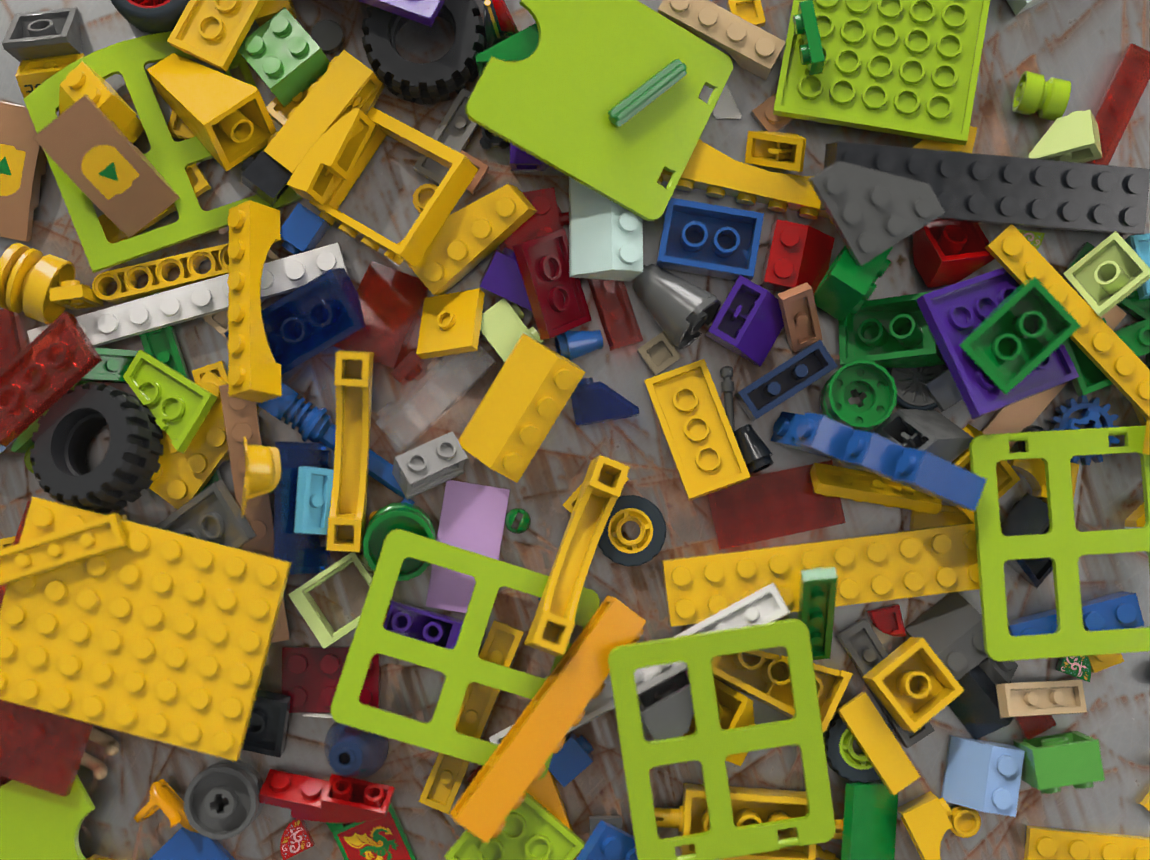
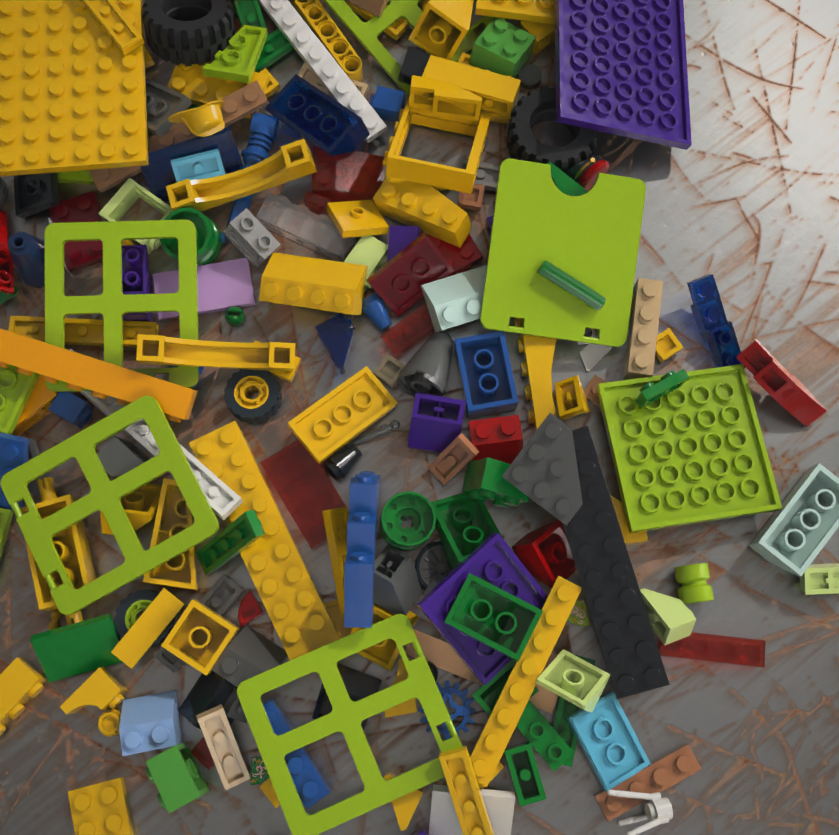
camera: 70 degrees right, 10 degrees down
yellow arch [227,200,282,403] -> none
dark blue brick [734,340,838,422] -> none

